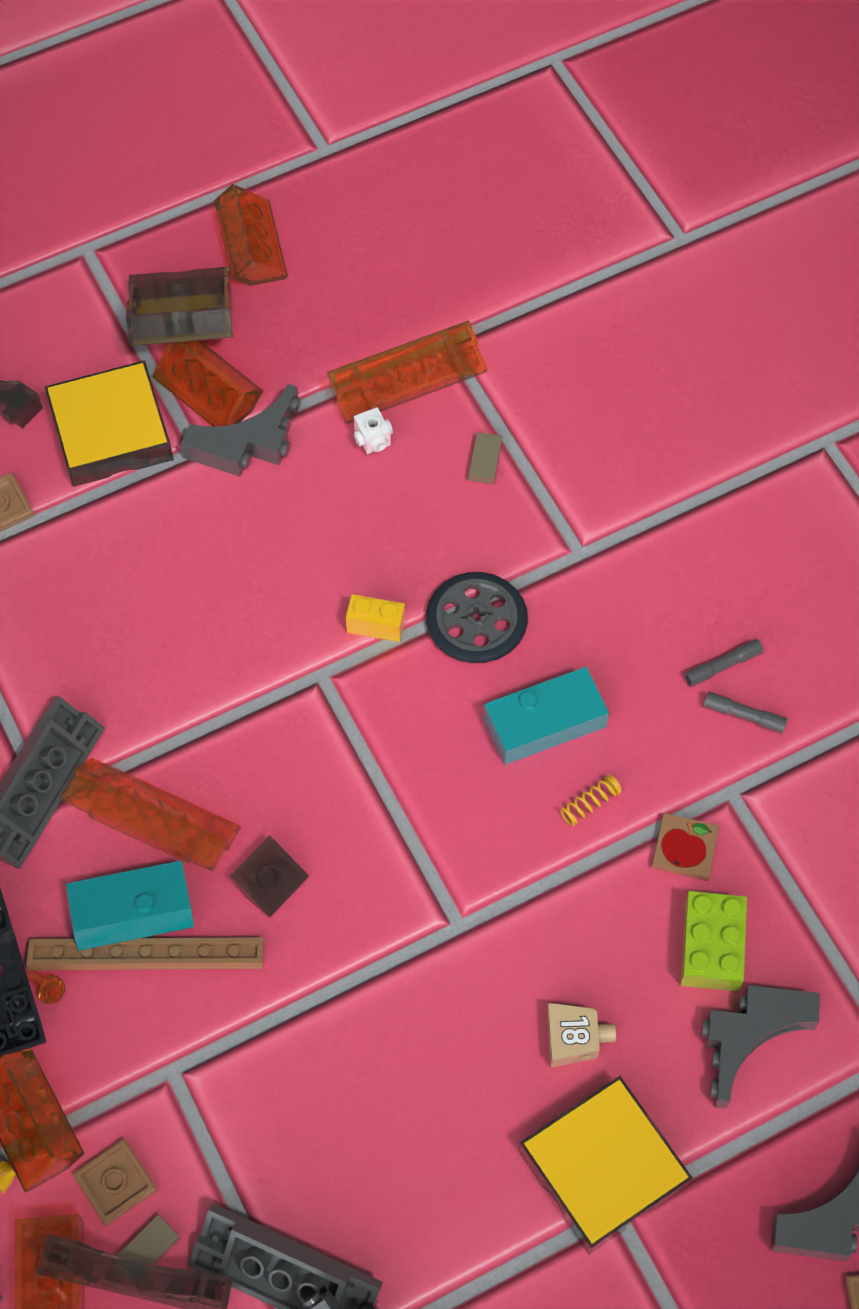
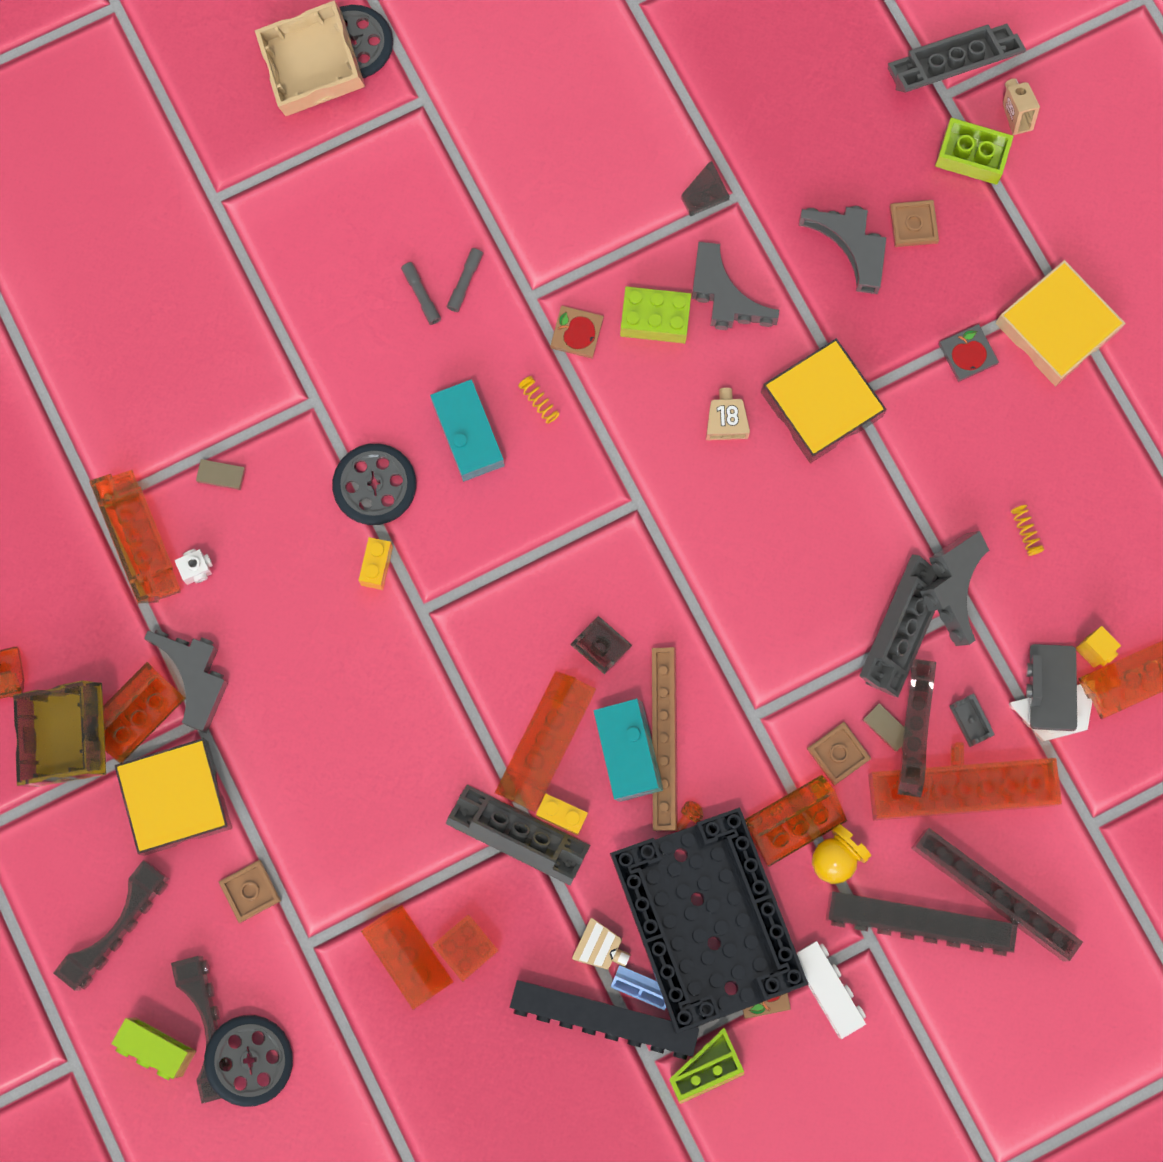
camera: 90 degrees left, 15 degrees up
none -> yellow brick [536,794,588,836]

